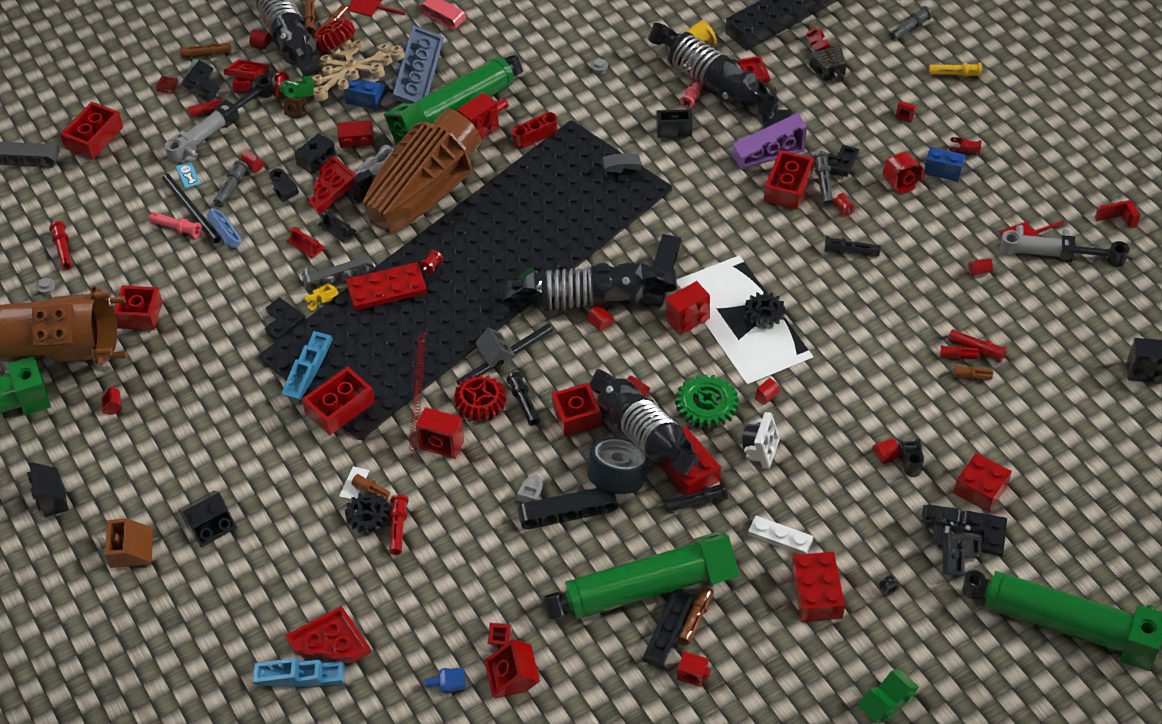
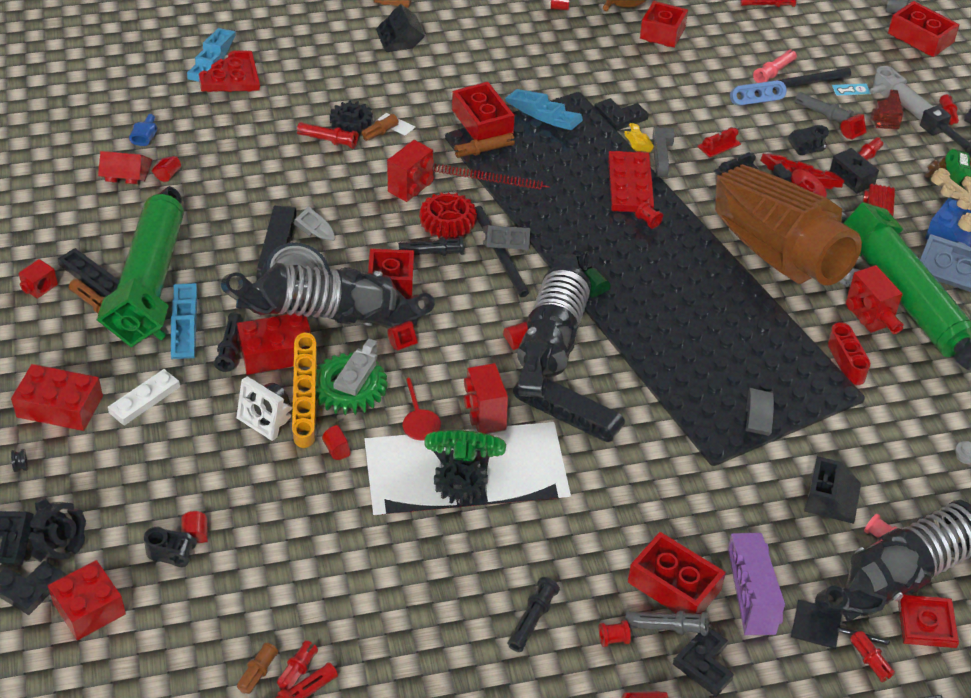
camera: 105 degrees right, 5 degrees down
none -> dark azure slope [171,283,197,359]
none -> light orange beam [292,333,317,448]
none -> light grey hinge [334,339,378,396]
none -> red piece [403,377,441,441]
none -> green gear [424,430,506,461]
none -> dark orange pin [454,133,515,158]
none -> red dish [791,169,827,198]
none -> red axle [850,631,895,683]
none -> red axle [858,137,884,160]
none -> clear red arch [871,90,903,129]

